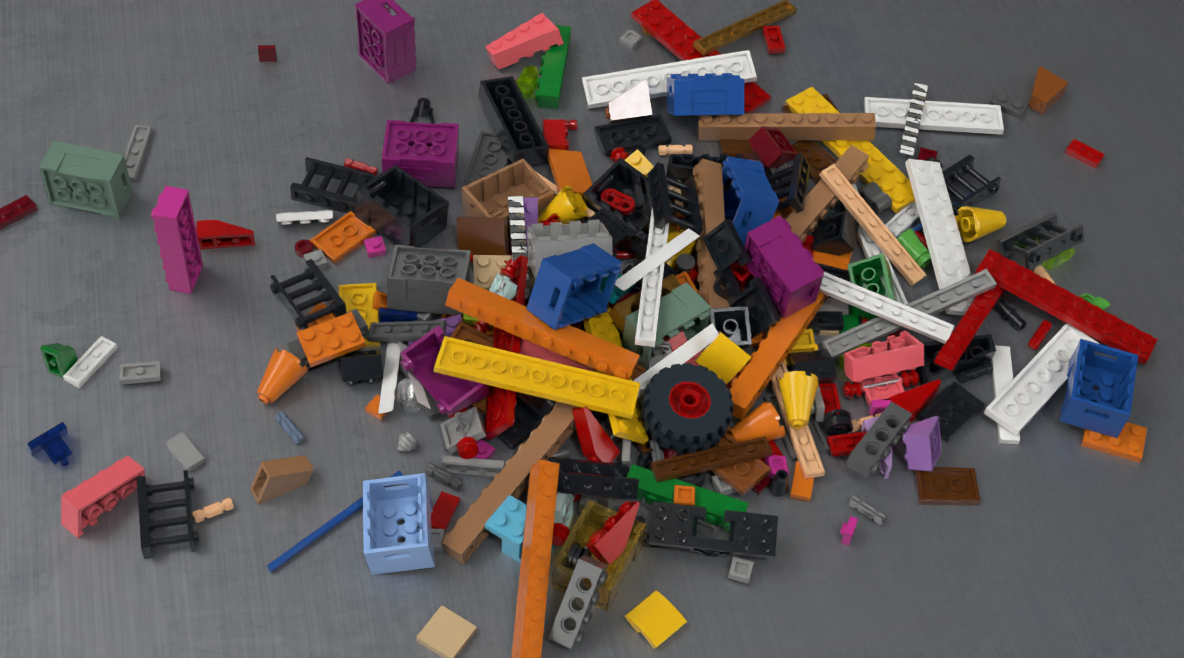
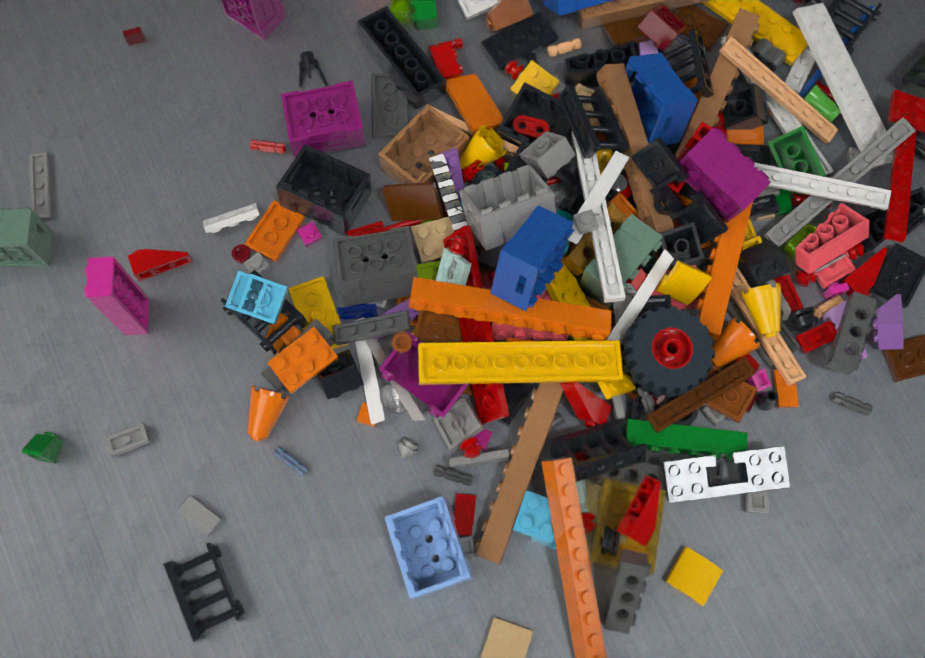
camera: 10 degrees left, 20 degrees up
clear blue piece [27,422,73,466] -> none
coral wedge [61,456,145,538] -> none
white tile [63,336,118,388] -> none
light nougat axle [192,498,234,523] -> none
medium nougat slope [250,455,314,504] -> none
blue piece [266,471,403,573] -> none
black fence [290,157,375,214] -> none
orange tile [373,290,393,314] -> none
orange tile [673,485,695,506] -> none
dark pink plate [840,516,858,546] -> none
yellow cone [955,206,1006,242] -> none
none -> medium azure bracket [225,270,289,324]
none -> dark orange tile [392,332,412,353]
none -> light grey slope [519,131,576,179]
none -> light grey plate [573,209,599,235]

